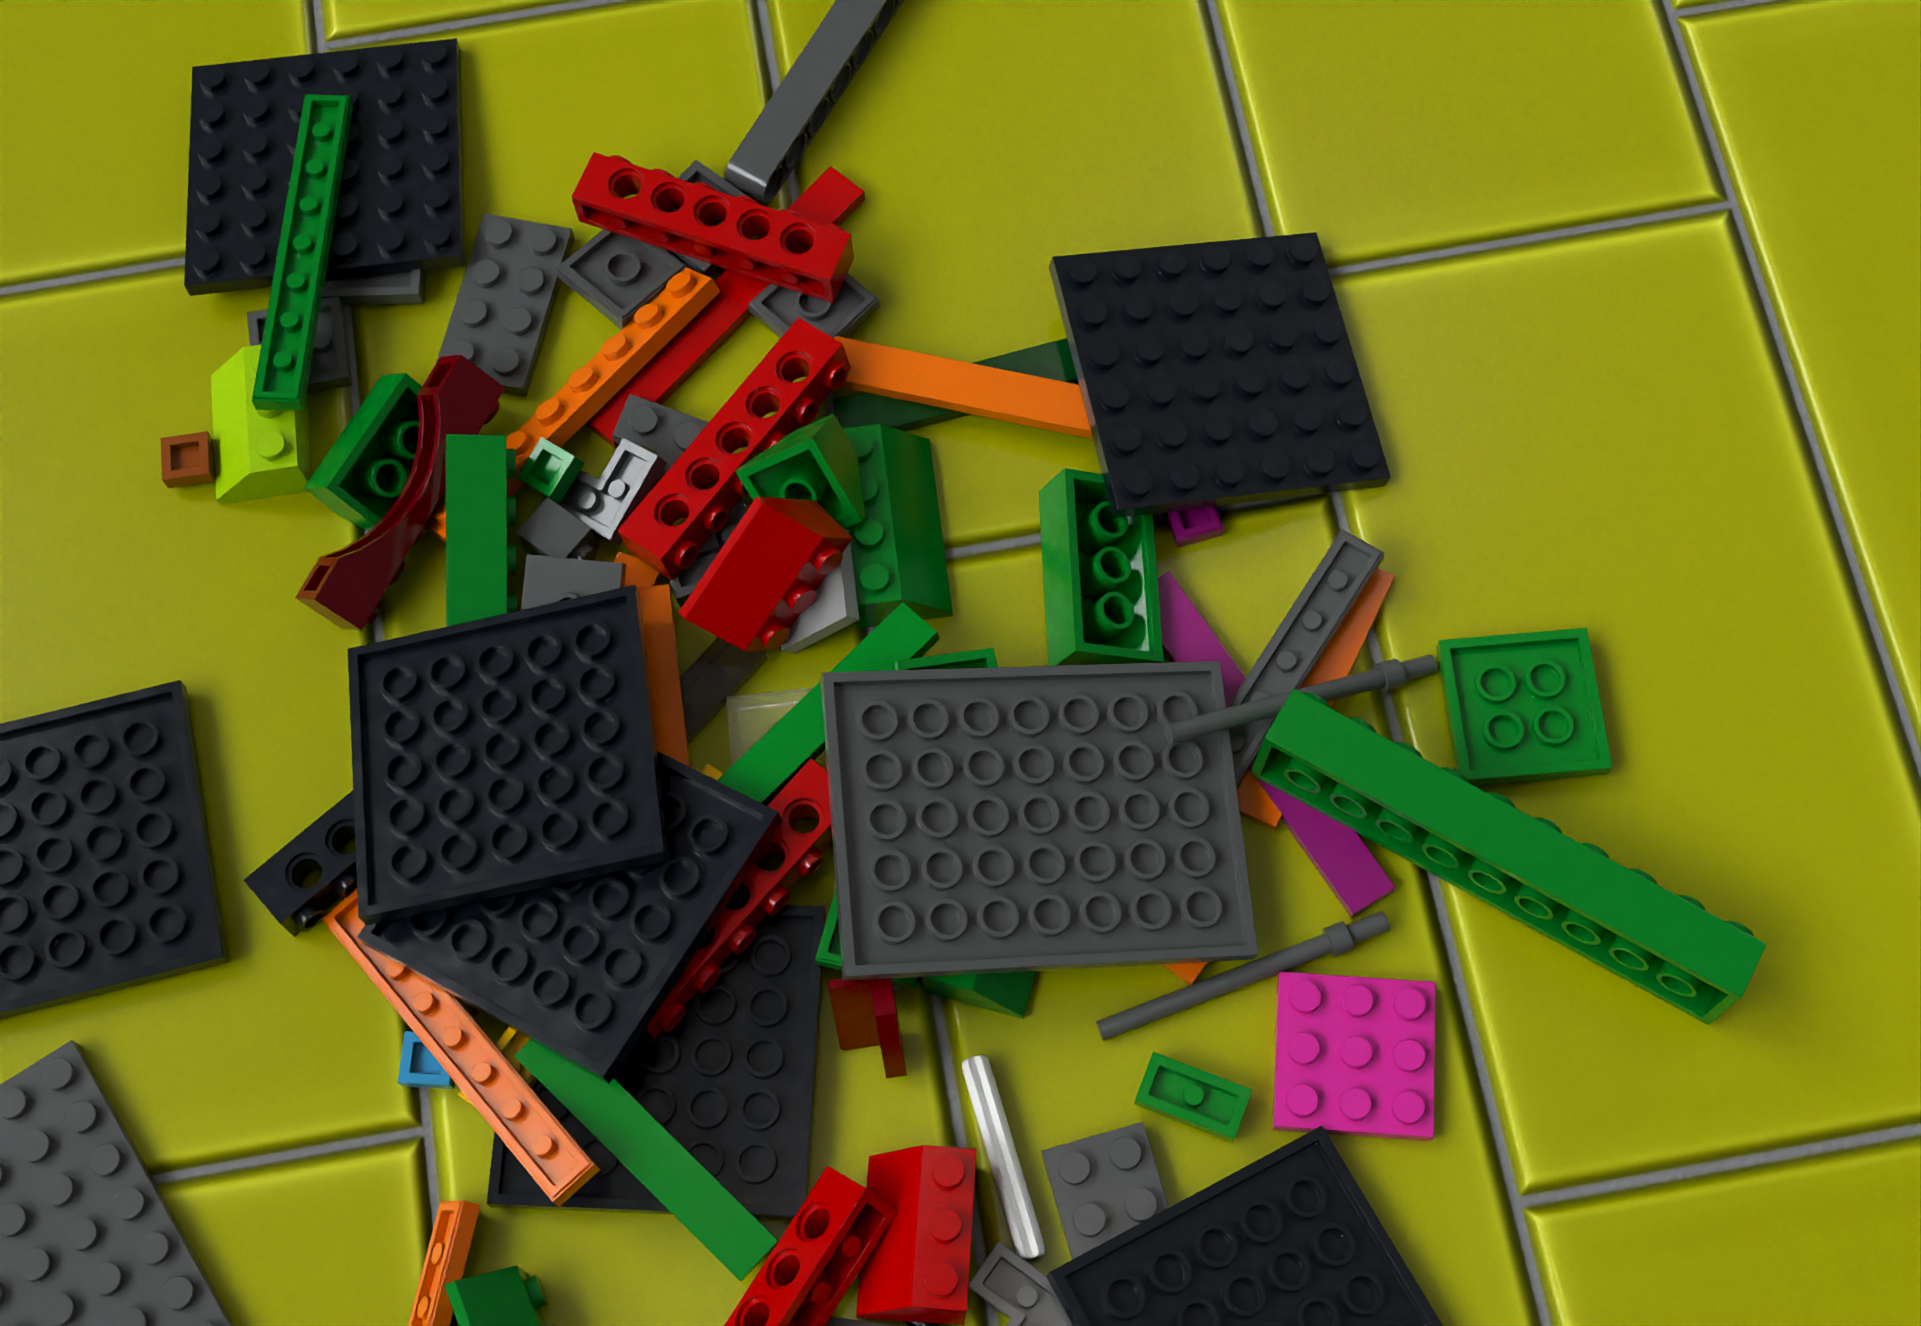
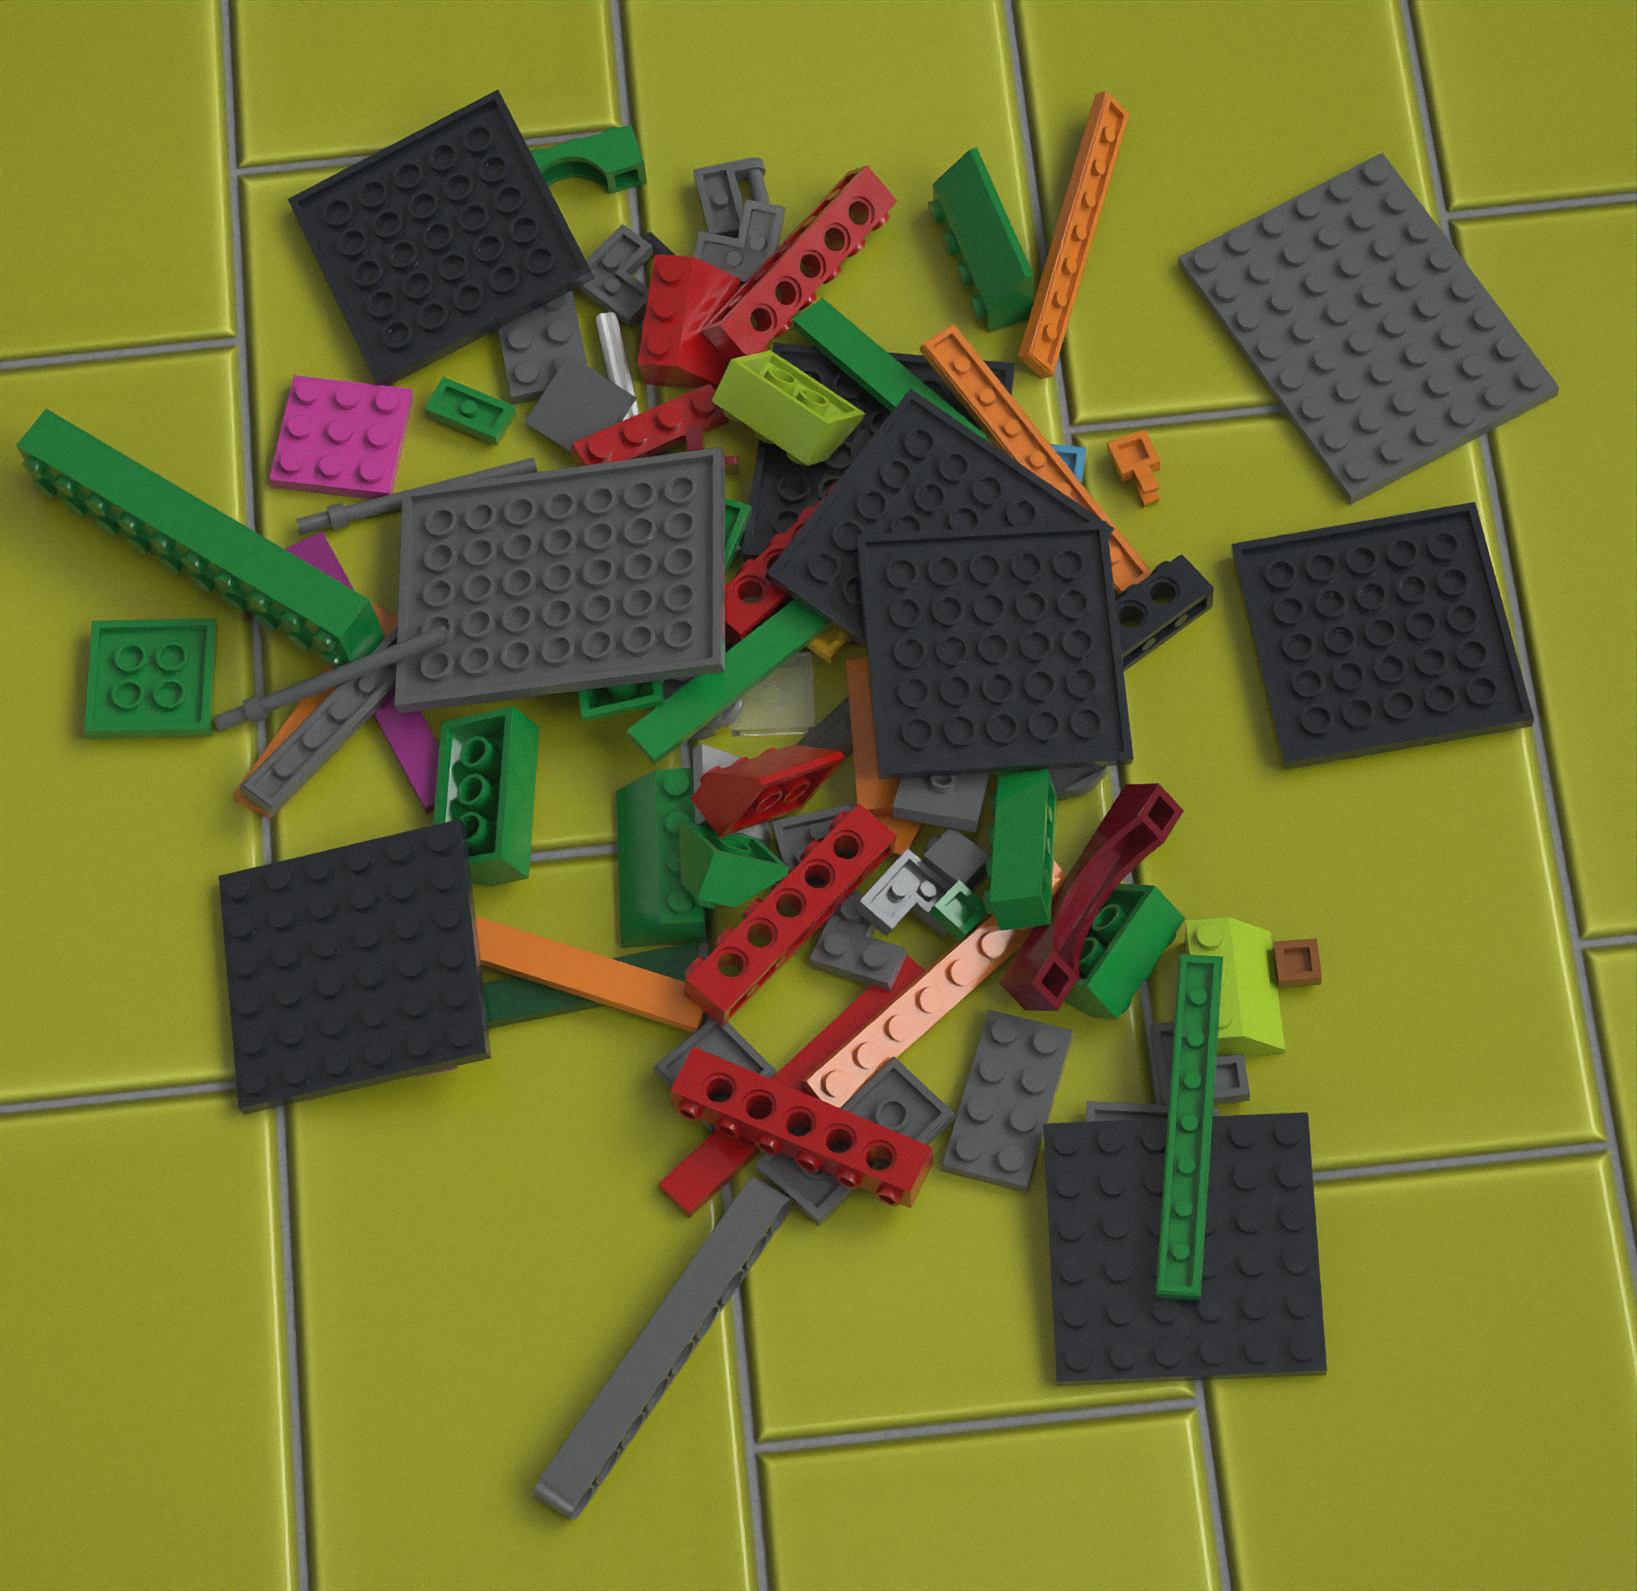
camera: 175 degrees left, 5 degrees down
none -> dark grey tile [525,354,637,451]
none -> red plate [570,383,729,467]
none -> lime slope [712,350,866,466]
none -> orange plate [1107,429,1160,506]

